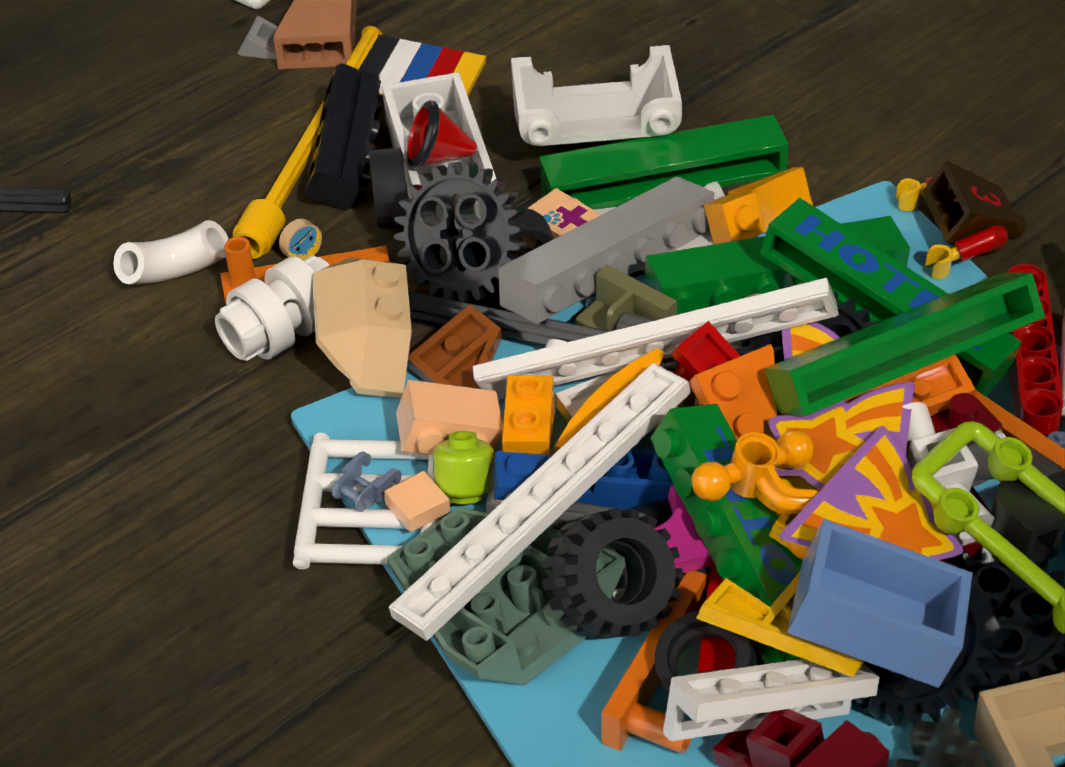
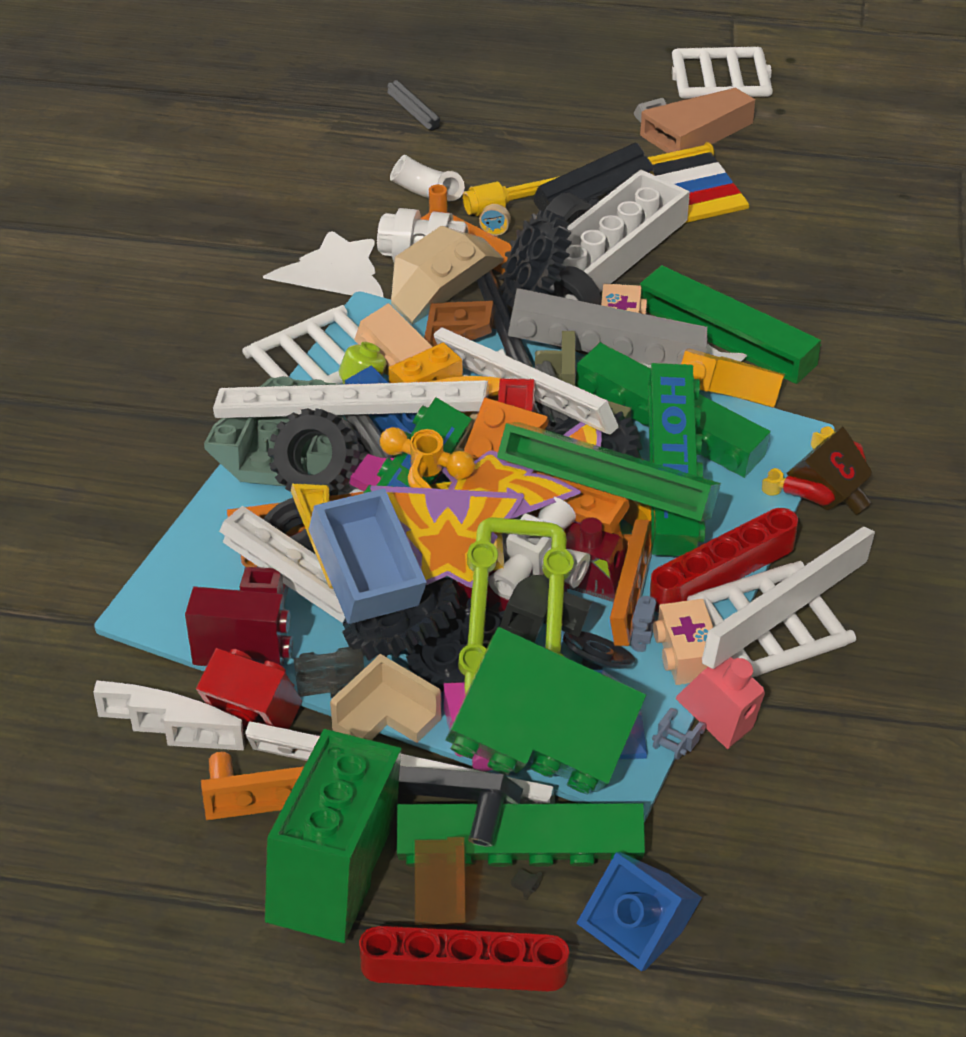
camera: 50 degrees right, 0 degrees up
sand blue piece [332,451,402,512] -> none
light nougat tile [384,471,450,533] -> none
red hat [407,100,477,169] -> none
white windscreen [511,45,682,146] -> none
none -> white sticker [263,231,384,298]

